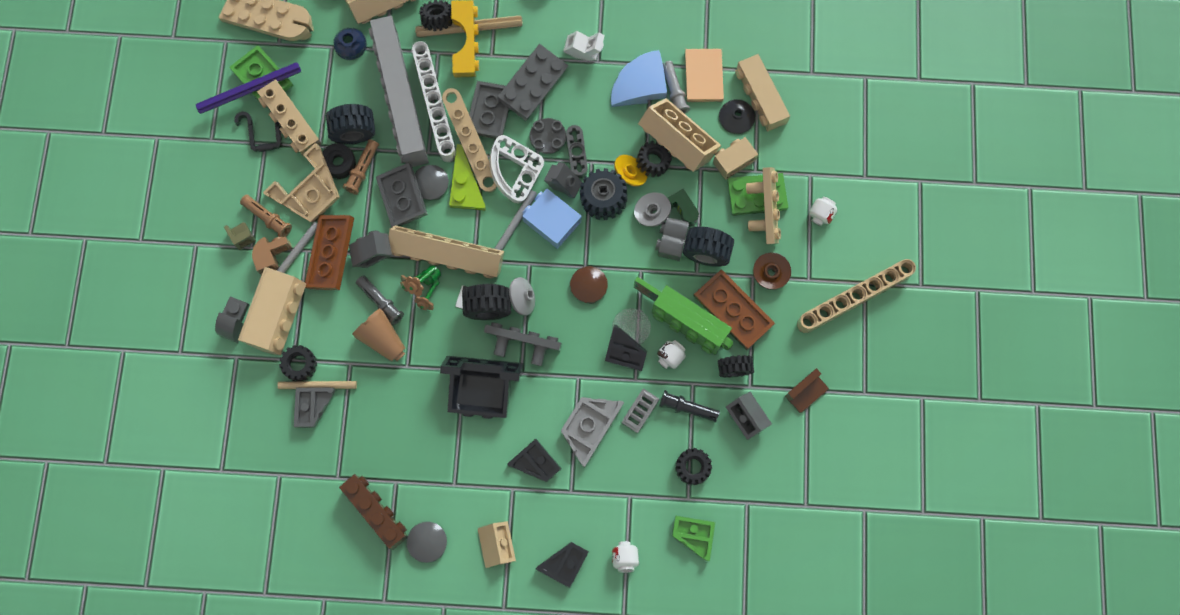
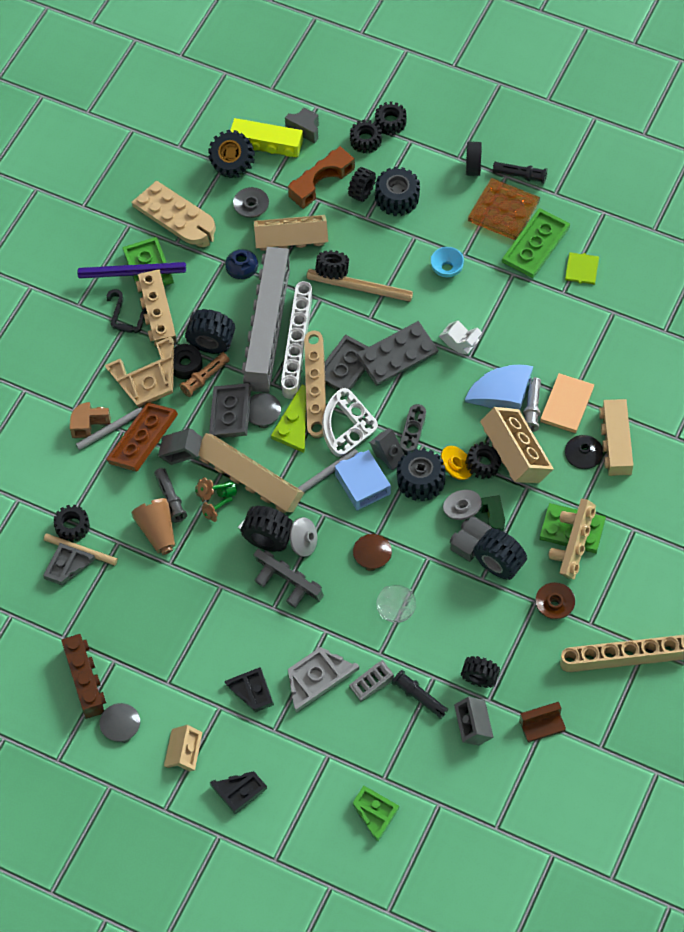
camera: 25 degrees right, 15 degrees down
dark grey brick [215,296,250,343] -> none
olive panel [224,222,256,250] -> none
tan slope [238,267,306,356] -> none
medium nougat pin [240,194,292,237] -> none
black windscreen [440,356,524,419] -> none
yellow arch [451,0,479,77] -> none
dark grey dish [529,118,566,154] -> none
black wing [605,324,647,371] -> none
white head [612,541,639,573] -> none
bright green piece [634,276,733,355] -> none
white head [657,340,686,369] -> none
black tyre [675,448,712,485] -> none
dark orange plate [694,269,775,350] -> none
tan brick [713,137,758,180] -> none
white head [809,197,837,226] -> none

